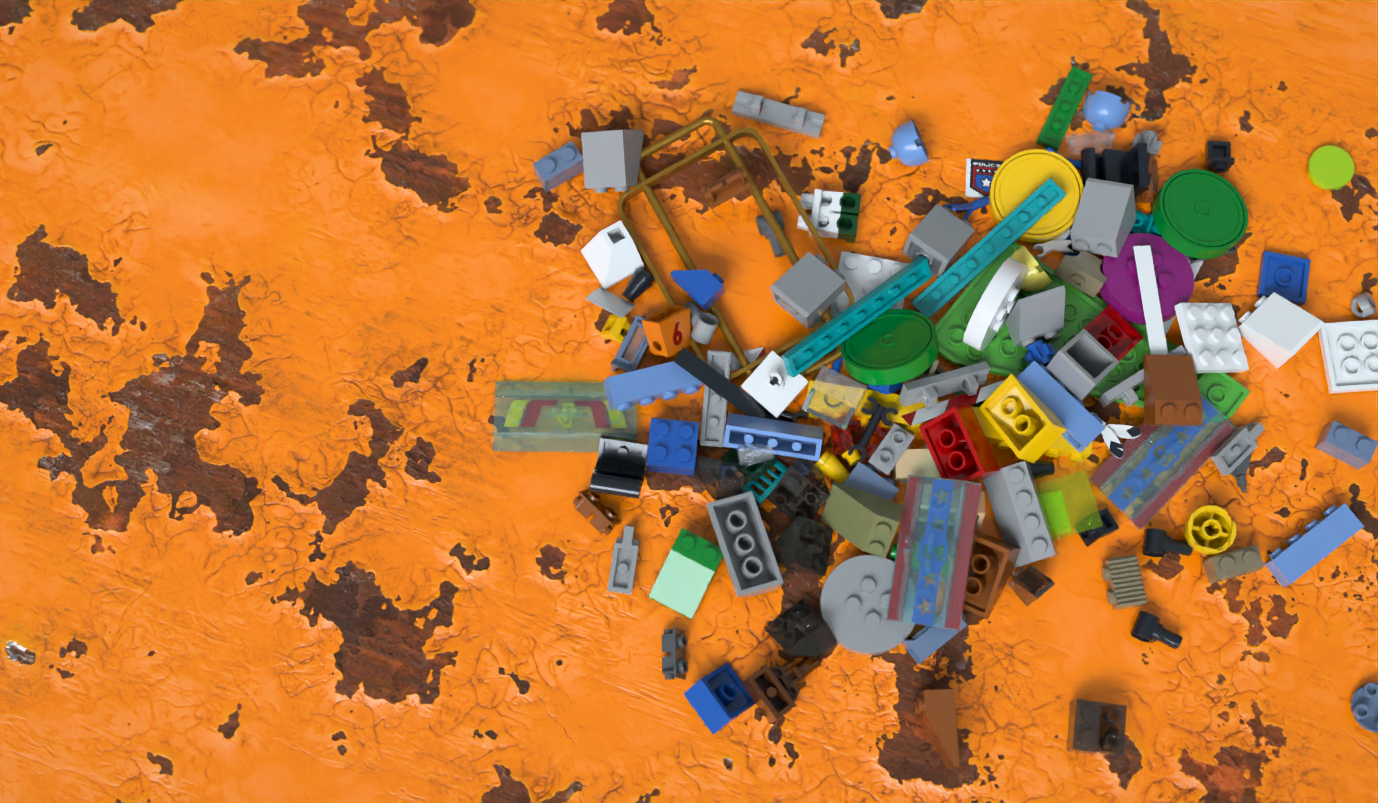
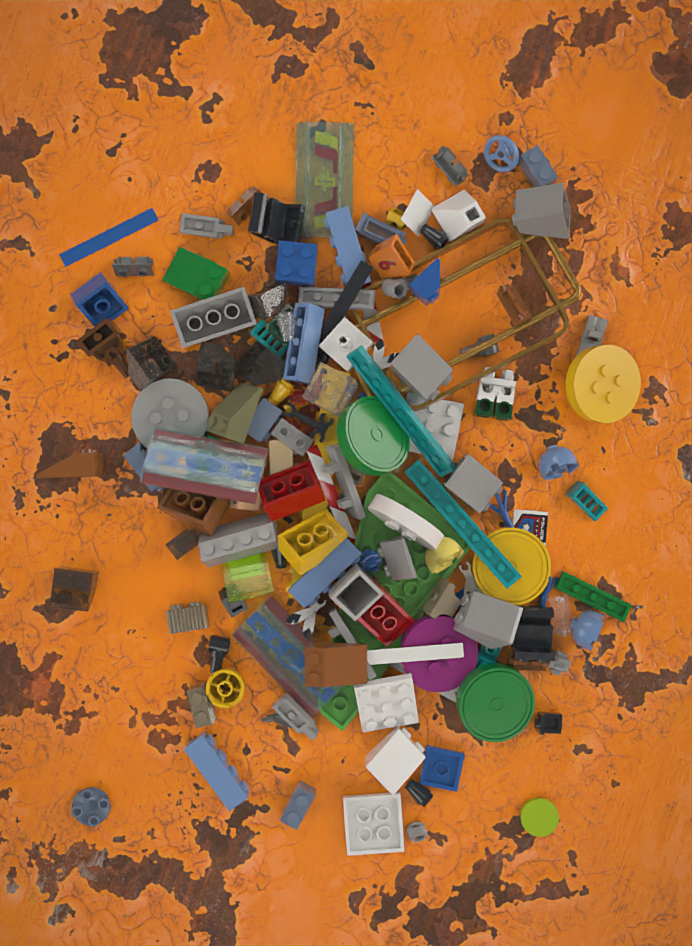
camera: 90 degrees right, 15 degrees up
black pin [1130,611,1182,649] -> none
none -> blue sticker [59,208,158,267]
none -> white piece [363,340,399,380]
none -> black cone [404,779,433,807]
none -> dark grey hinge [431,146,469,186]
none -> medium blue piece [484,135,519,173]
none -> yellow brick [566,345,641,423]
none -> teal slope [566,481,608,522]

